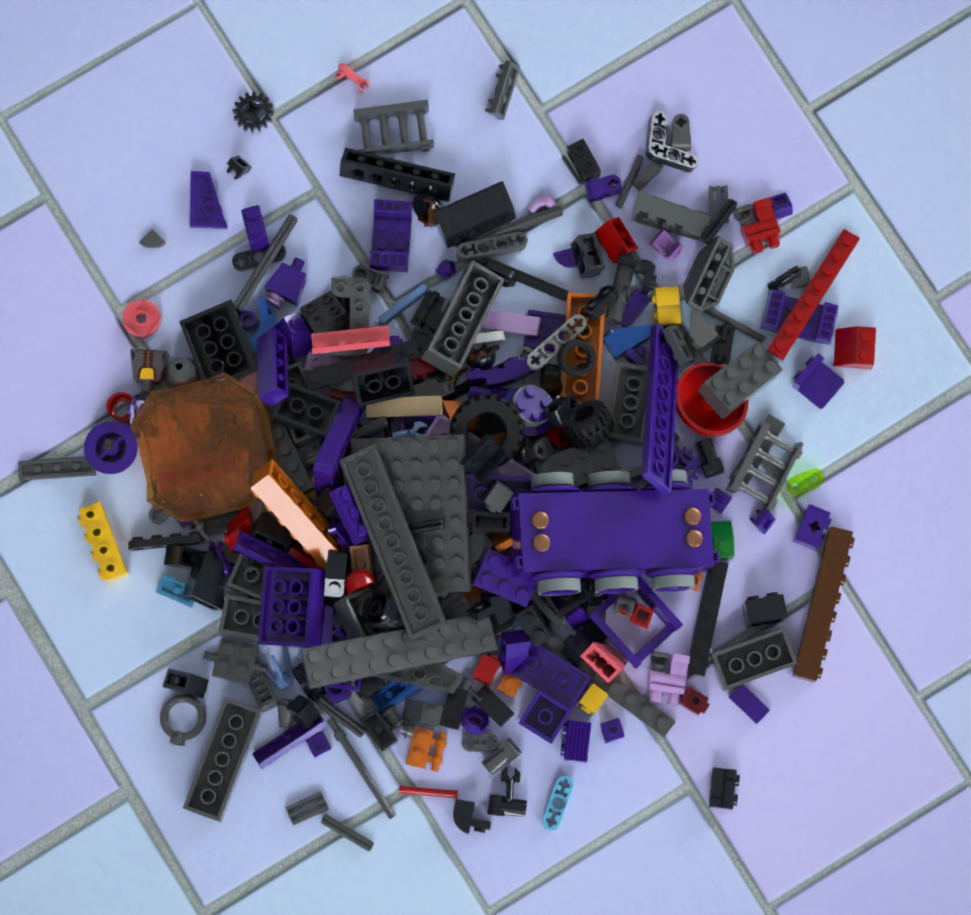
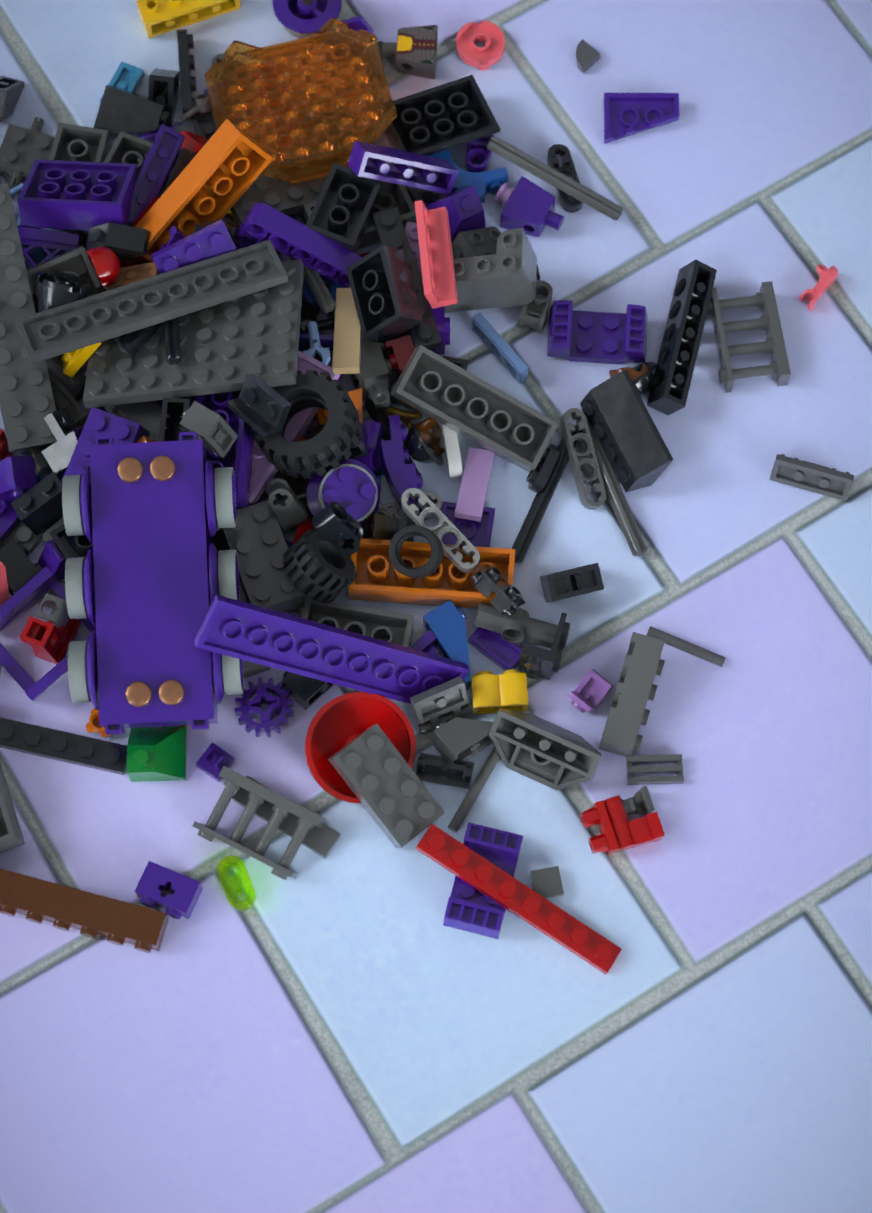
camera: 90 degrees right, 10 degrees down
red piece [106,392,133,422] -> none
dark grey cone [164,357,202,395] -> none
black tile [226,155,252,180] -> none
black gear [233,91,274,133] -> none
dark purple brick [241,205,270,252] -> none
black hinge [410,290,445,330] -> none
dark purple plate [435,259,456,278] -> none
lavender arm [527,195,555,214] -> none
dark purple tile [553,248,576,268] -> none
black brick [566,138,601,184] -> none
dark purple piece [584,175,621,202] -> none
red brick [594,217,639,264] -> none
dark grey beam [632,162,664,191] -> none
black beam [645,111,699,172] -> none
dark grey piece [671,114,691,151] -> none
black piece [695,438,724,479] -> none
black axle [701,199,737,244] -> none
black brick [742,592,788,628] -> none
dark purple tile [750,508,776,535] -> none
black axle [767,266,802,291] -> none
dark purple slope [770,192,793,219] -> none
dark purple bracket [792,353,844,409] -> none
red slope [833,326,876,370] -> none

